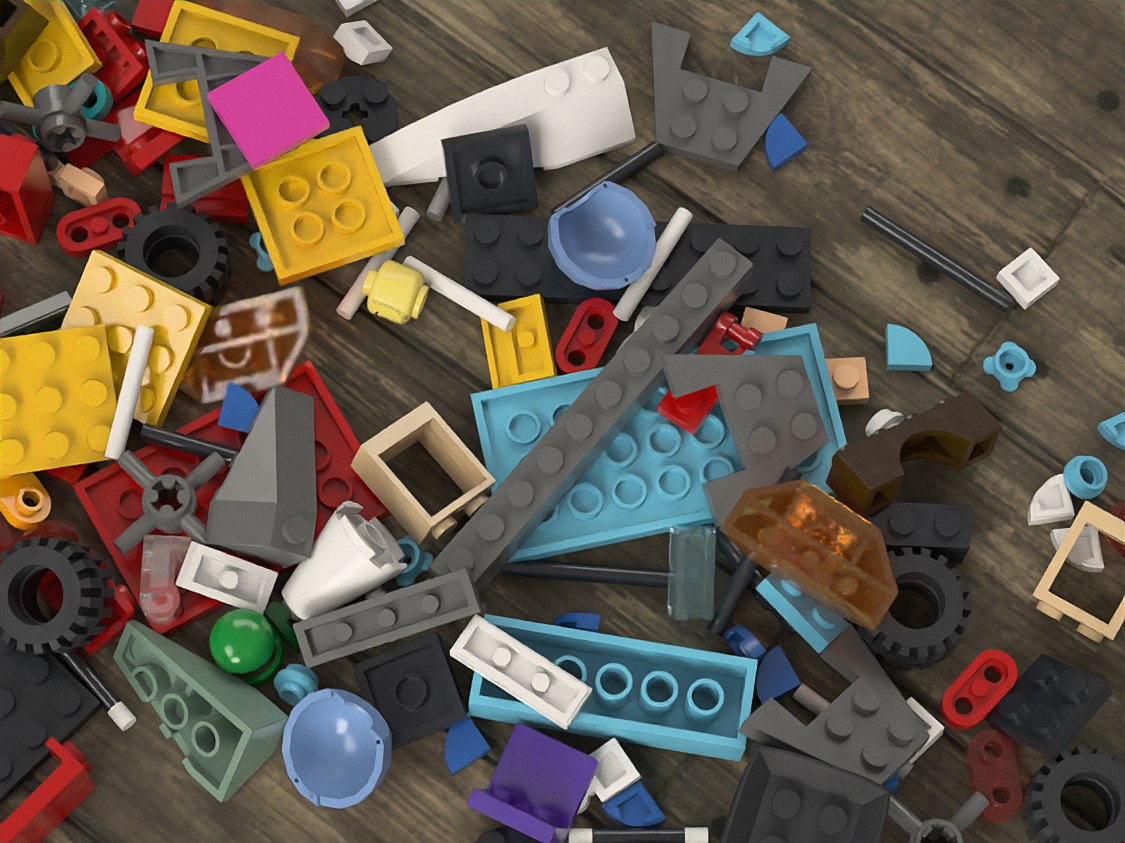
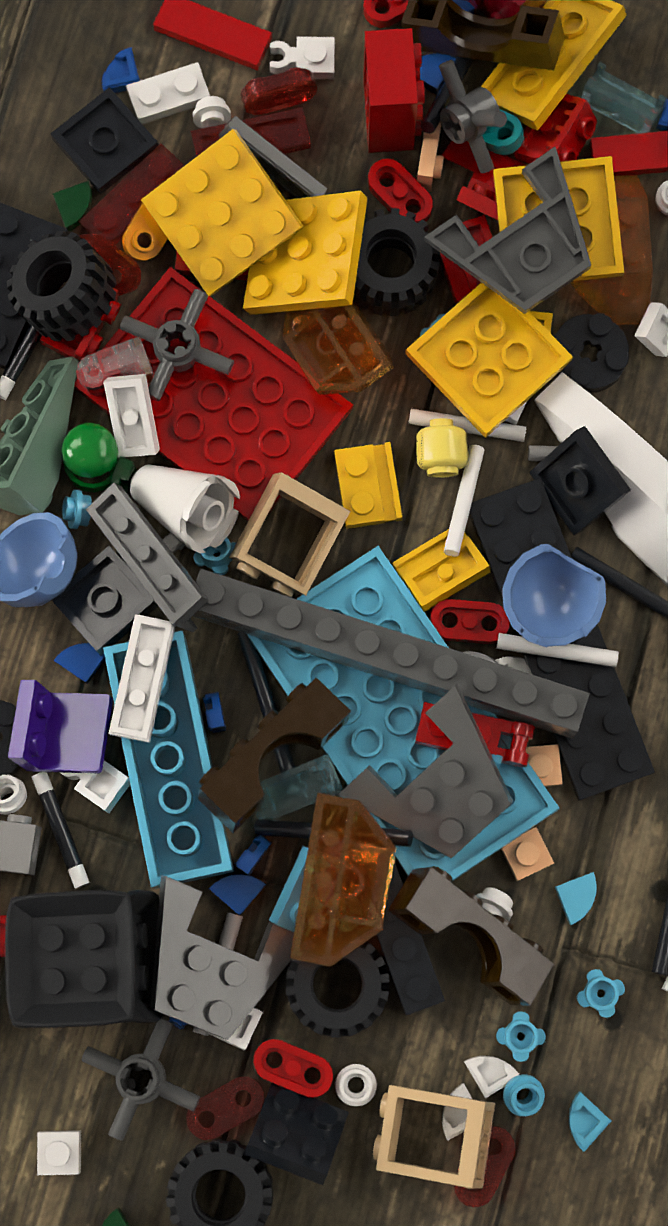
camera: 75 degrees right, 10 degrees up
white bar [104,325,155,460] -> none
black bar [140,423,240,465] -> none
dark grey wedge [204,384,317,568] -> none
dark pink tile [207,51,330,171] -> none
blue tile [218,382,259,433] -> none
blue tile [601,781,666,828] -> none
none -> dark brown arch [198,678,351,833]
none -> yellow plate [334,442,402,529]
none -> white plate [335,1064,377,1106]
none -> medium azure plate [496,1011,546,1062]

